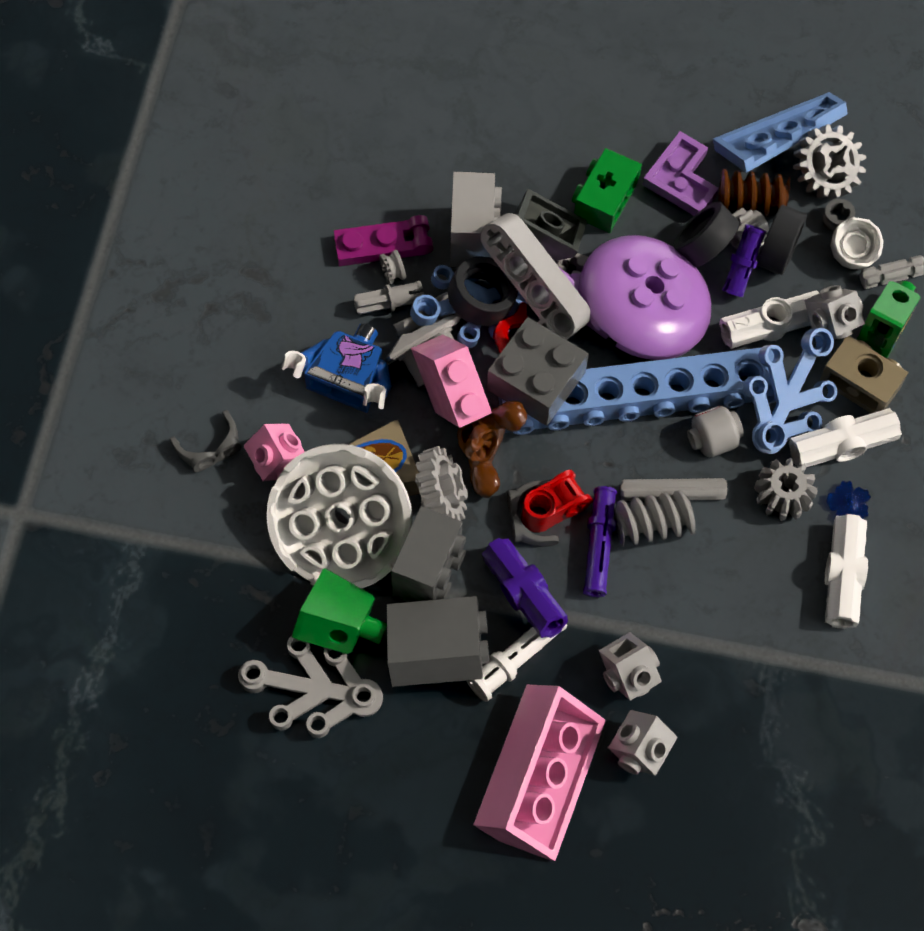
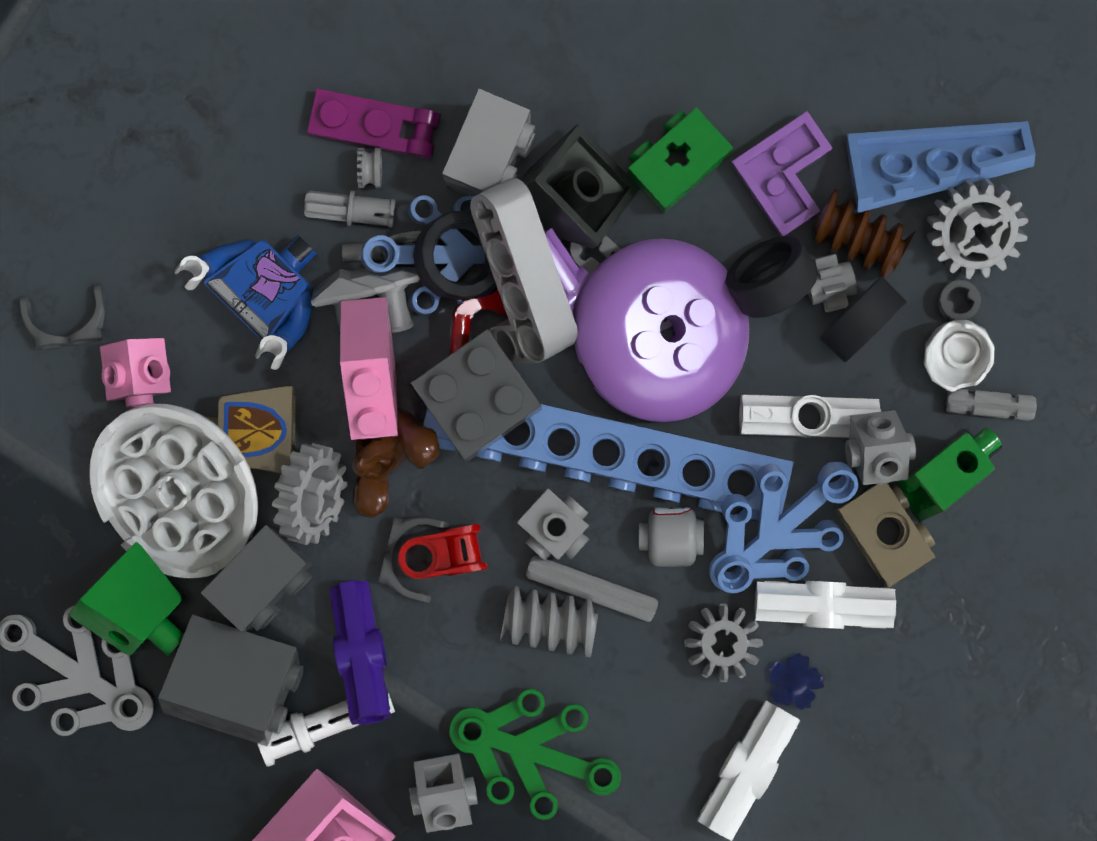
camera: 25 degrees right, 20 degrees up
dark purple pin [583,486,617,597] -> none
dark purple pin [722,224,767,297] -> none
none -> green plant [450,689,621,820]
none -> light grey brick [517,489,589,560]

